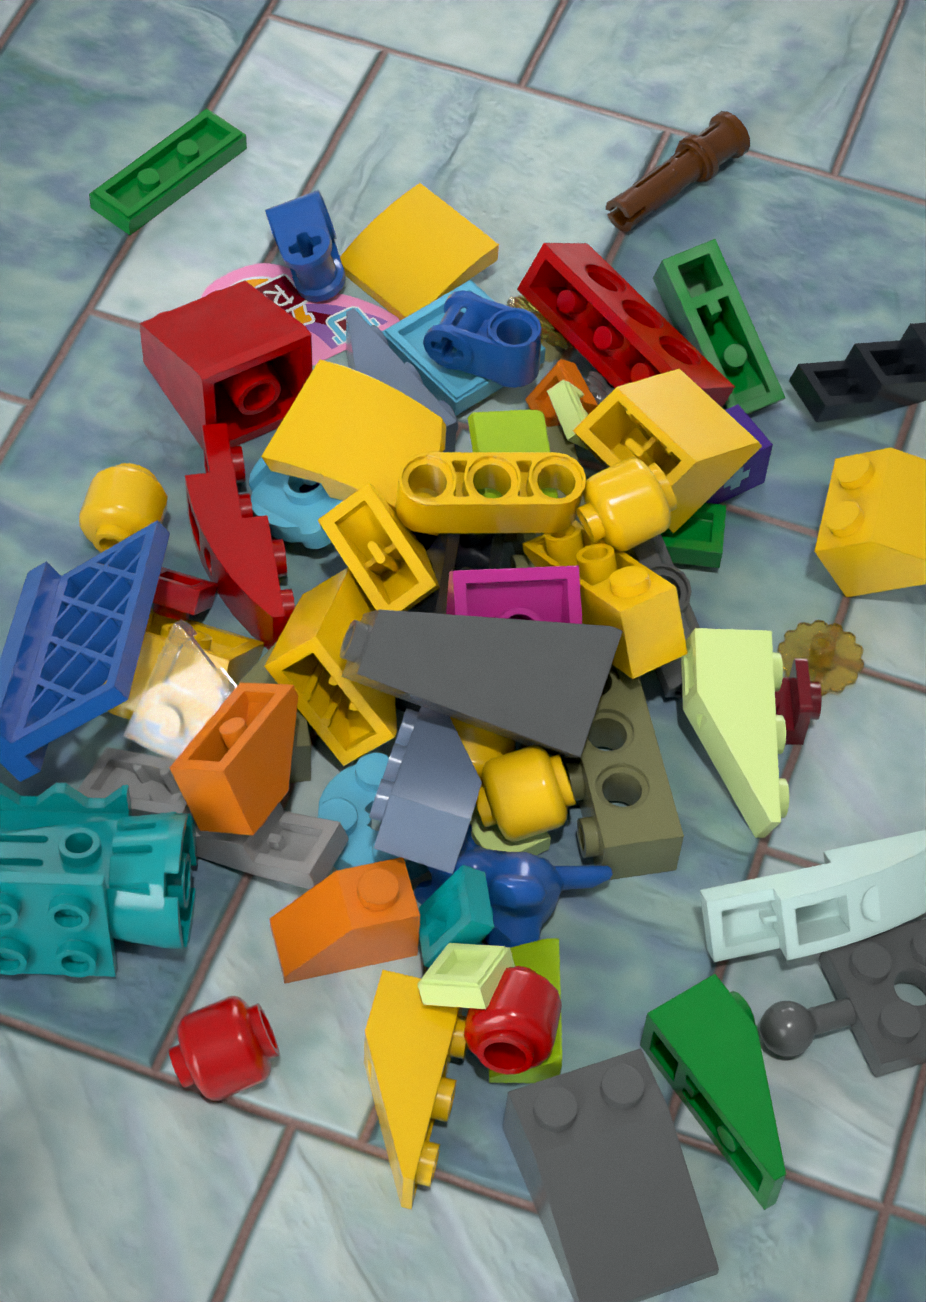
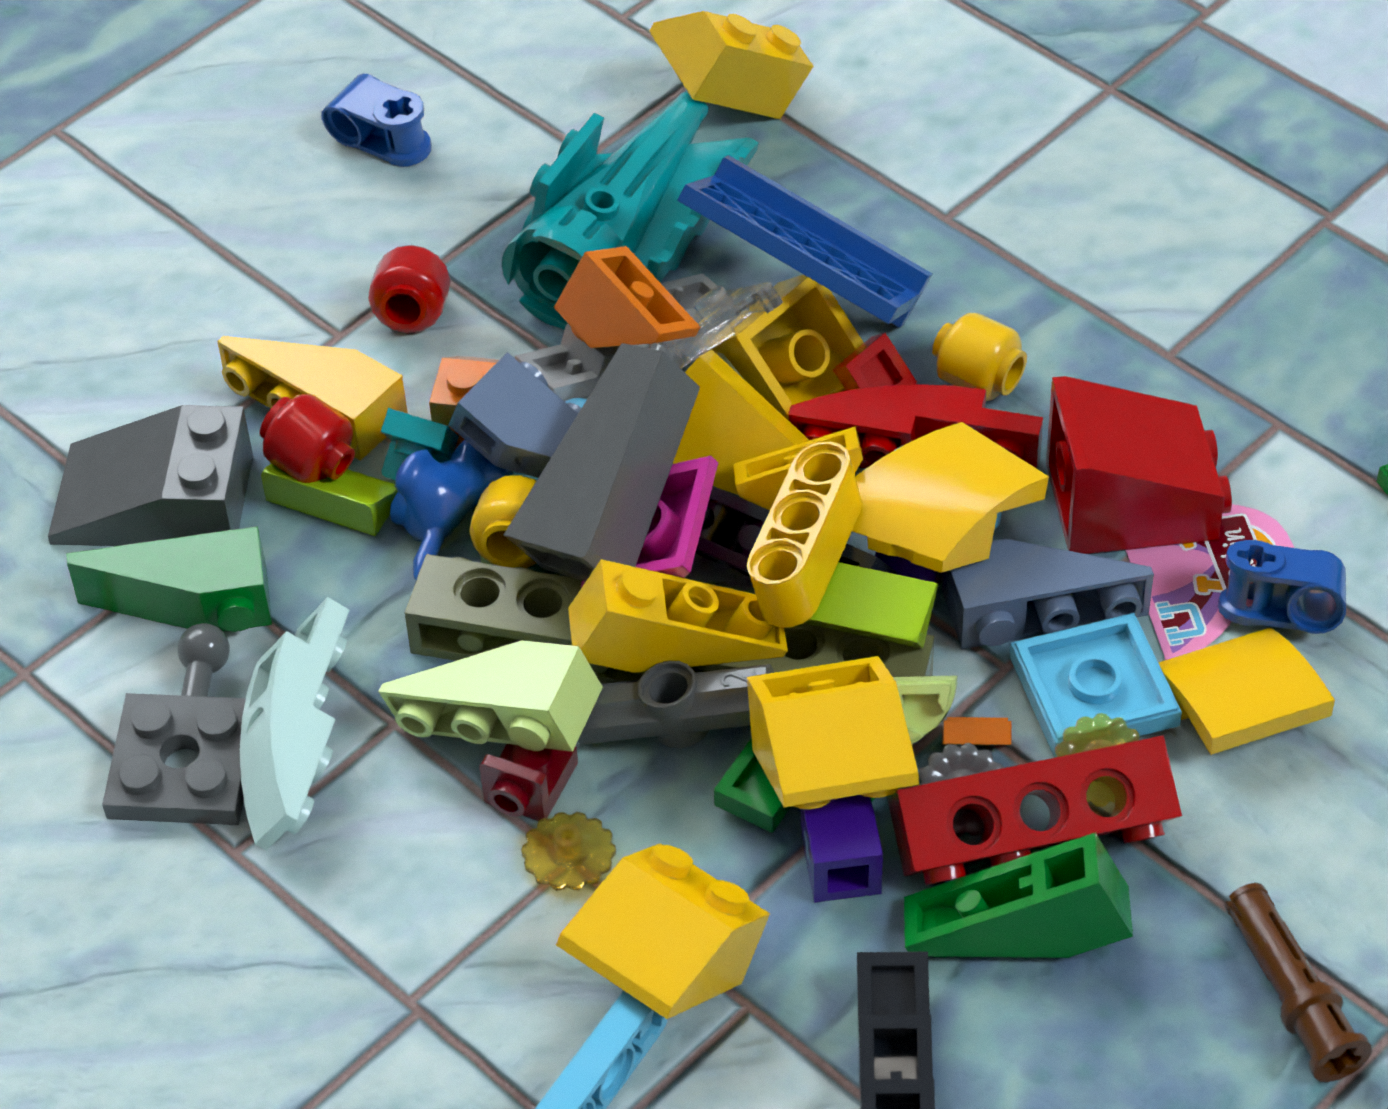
camera: 120 degrees right, 5 degrees down
yellowish green tile [417,943,515,1009] -> none
blue piece [423,290,541,388] -> none
yellow head [576,457,677,552] -> none

